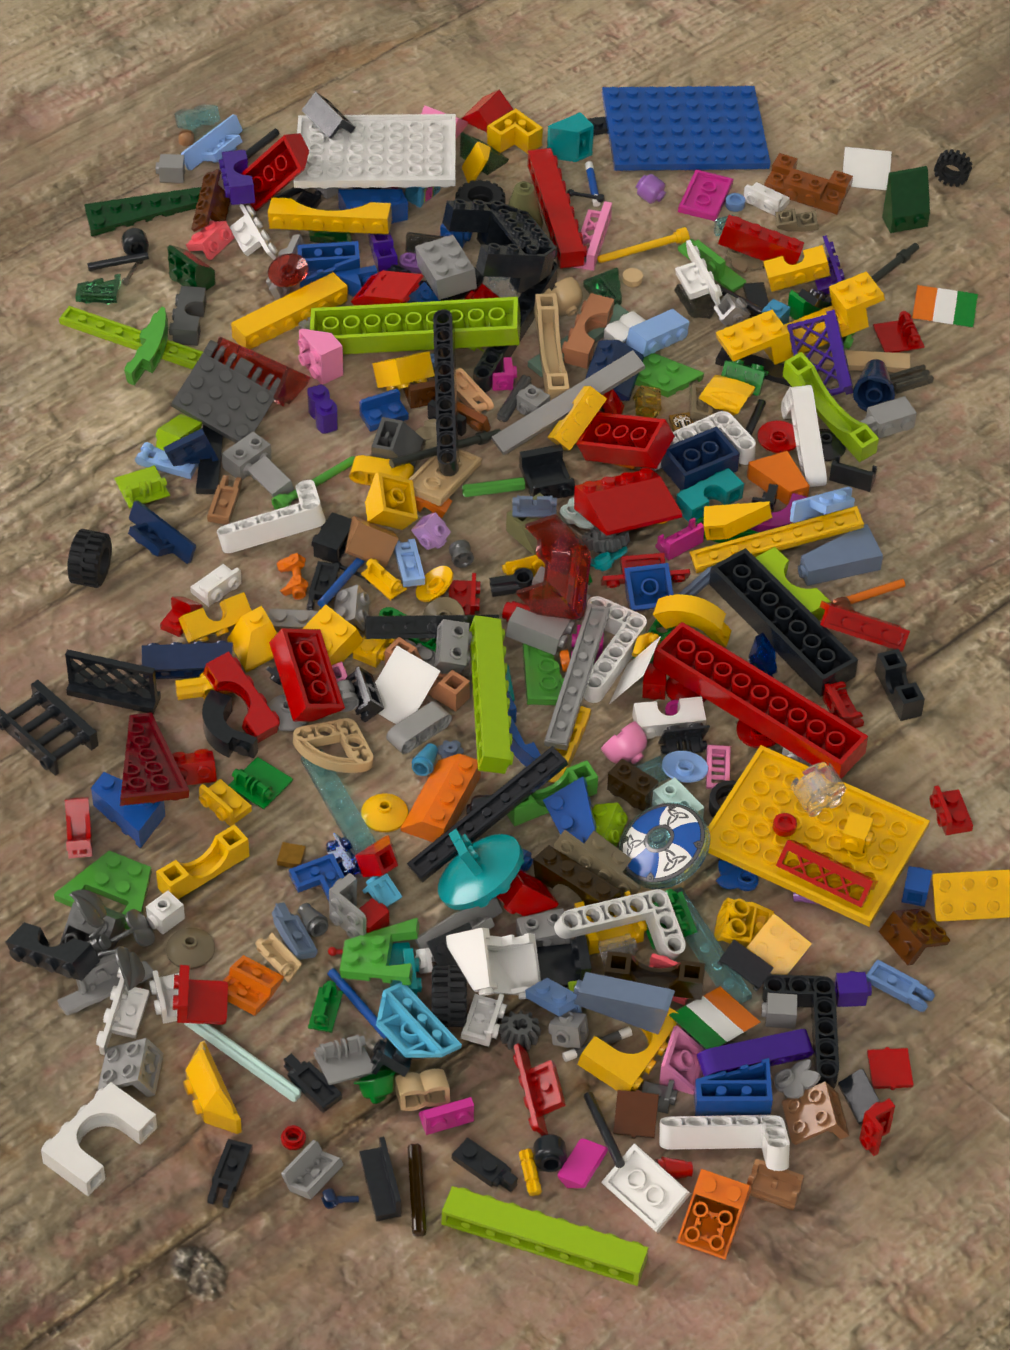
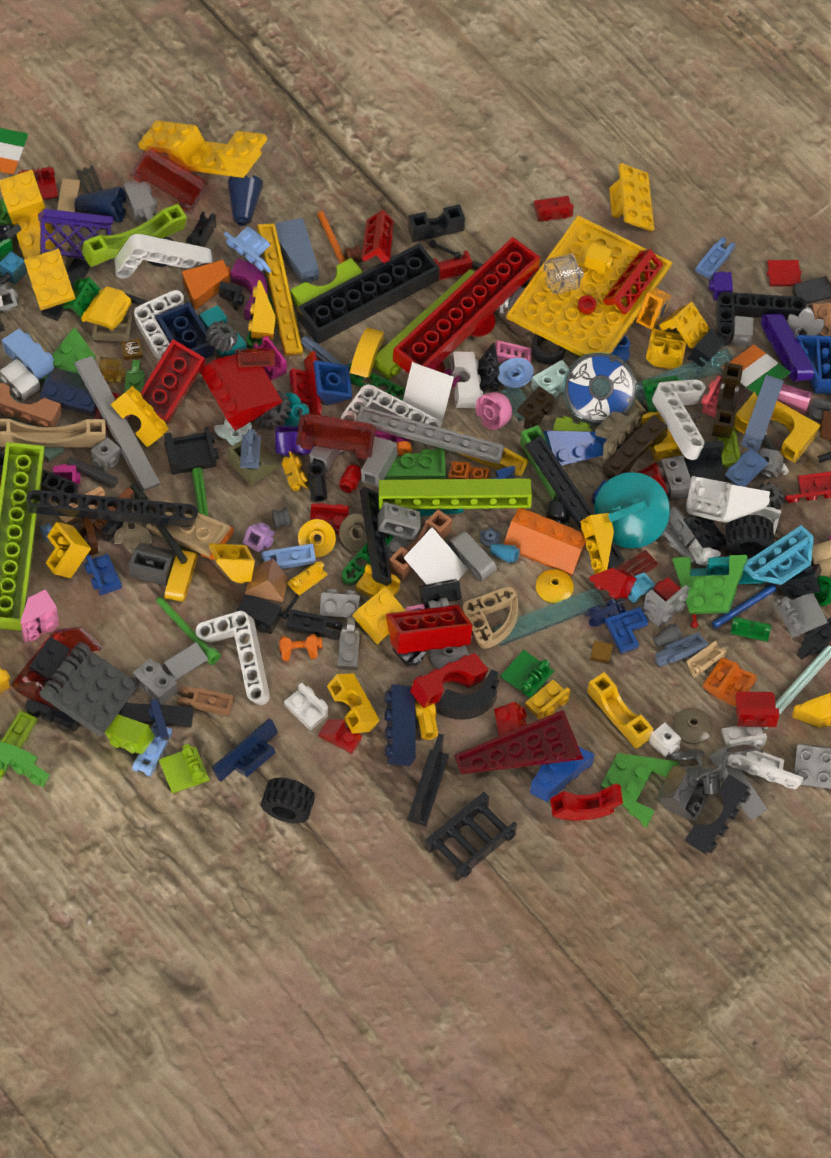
camera: 90 degrees left, 10 degrees up
yellow slope [227,606,277,673] -> none
dark purple brick [307,384,338,434] -> none
blue bar [318,558,365,608] -> none
yellow arm [632,632,660,657] -> none
clear blue wing [748,633,778,678] -> none
red dish [757,420,796,453] -> none
reddish brown bracket [878,908,950,965] -> none
blue brick [902,866,932,907] -> none
none -> black bracket [28,636,70,684]
none -> clear red windscreen [129,146,208,213]
none -> yellow bracket [138,120,268,178]
none -> dark grey gear [206,321,238,352]
none -> dark blue cone [228,174,263,226]
none -> clear red slope [235,348,275,367]
none -> black hinge [429,240,461,259]
none -> orange slope [448,461,491,479]
none -> yellow slope [580,513,614,574]
none -> clear red tile [617,550,658,576]
none -> light orange torso [636,288,672,330]

